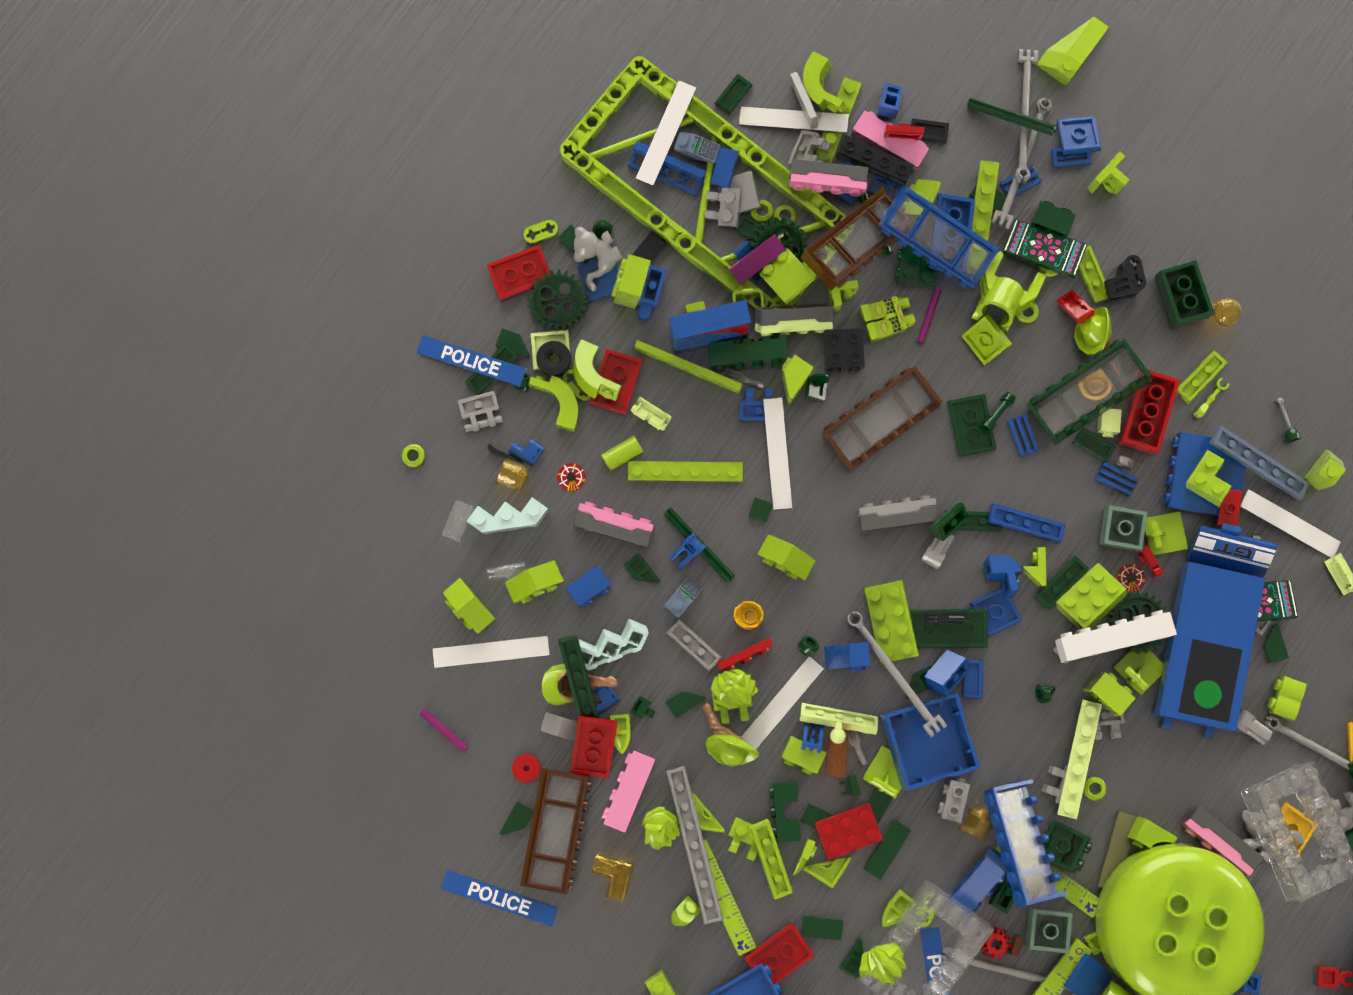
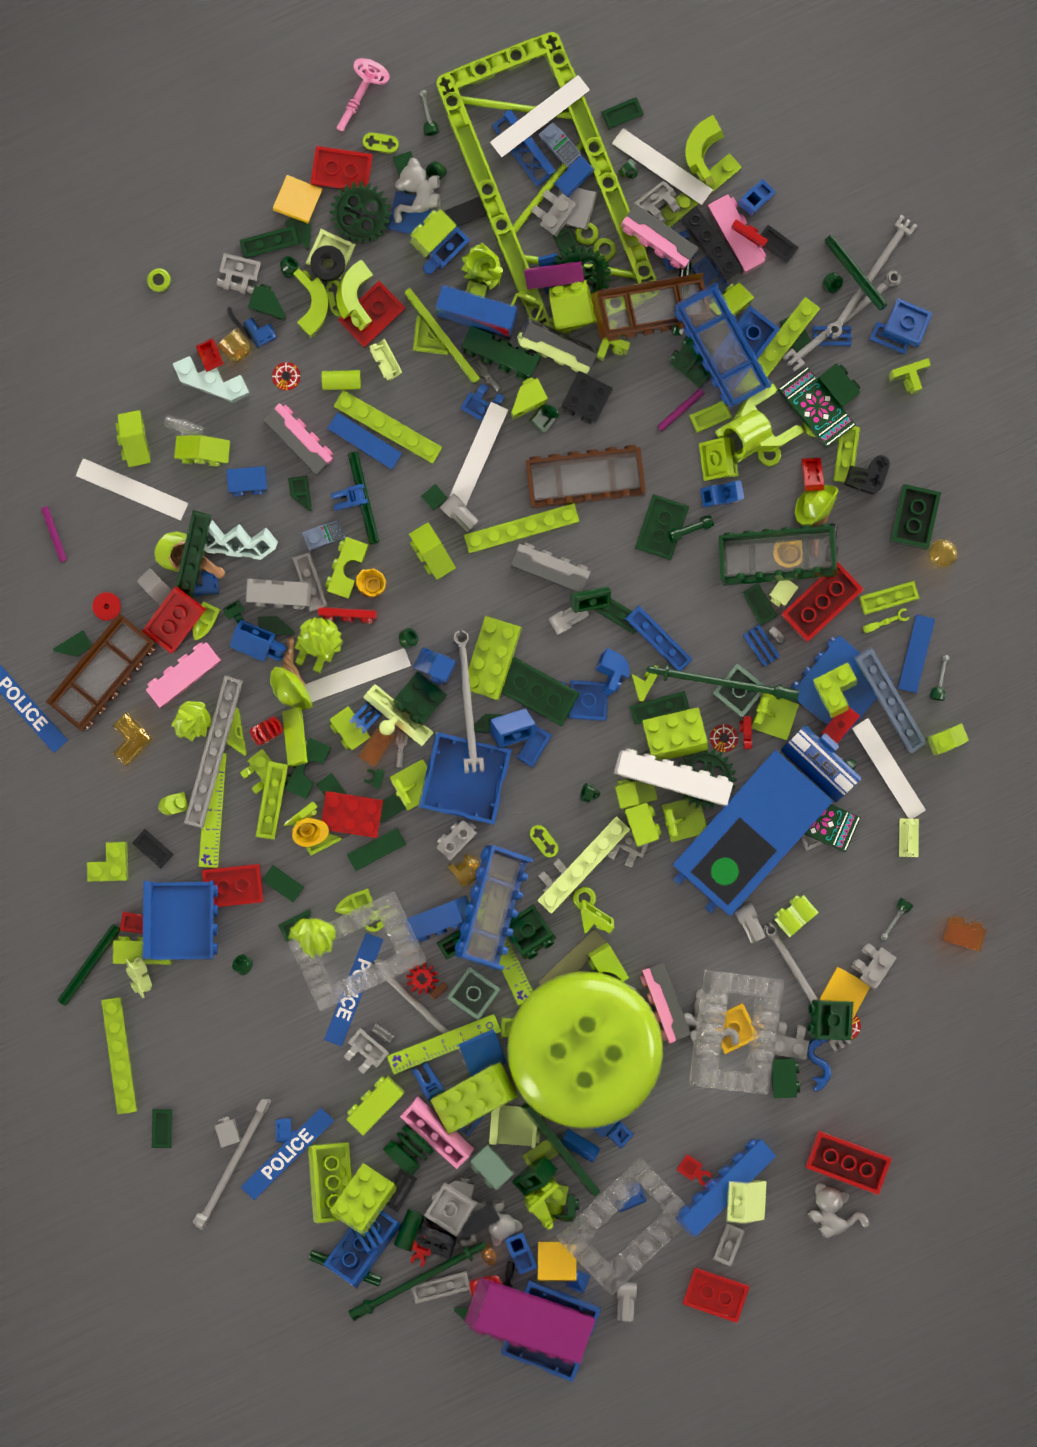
camera: 35 degrees right, 5 degrees up
blue sticker [416,335,526,386] -> none
clear plate [441,500,474,543] -> none
light grey tile [790,72,818,129] -> none
lime hips [859,296,916,344] -> none
black piece [925,612,964,624] -> none
blue tile [1007,414,1039,457] -> none
lime wedge [1036,17,1109,86] -> none
dark green tile [1263,624,1289,663] -> none
none -> black tile [132,829,174,869]
none -> red plate [196,339,224,372]
none -> blue brick [229,620,286,662]
none -> light grey wedge [246,579,312,609]
none -> dark green slope [248,284,286,321]
none -> red gear [249,716,283,745]
none -> yellow tile [273,175,322,224]
none -> lime tile [282,707,308,767]
none -> yellow piece [292,817,329,847]
none -> lime arch [325,537,369,600]
none -> blue tile [327,412,402,470]
none -> bright pink dish [336,59,389,132]
none -> dark green plate [393,671,447,725]
none -> lime tile [413,315,448,355]
none -> hinge [419,90,439,136]
none -> light grey piece [440,493,479,532]
none -> lime hair [461,243,503,290]
none -> lime plate [464,503,580,554]
none -> lime beam [530,825,558,857]
none -> lime slope [581,899,614,934]
none -> lime brick [615,779,658,809]
none -> dark green tile [618,159,638,179]
none -> dark green bar [647,664,799,701]
none -> lime tile [689,401,732,433]
none -> blue brick [700,480,744,508]
none -> dark green tile [822,272,843,293]
none -> blue tile [897,614,935,693]

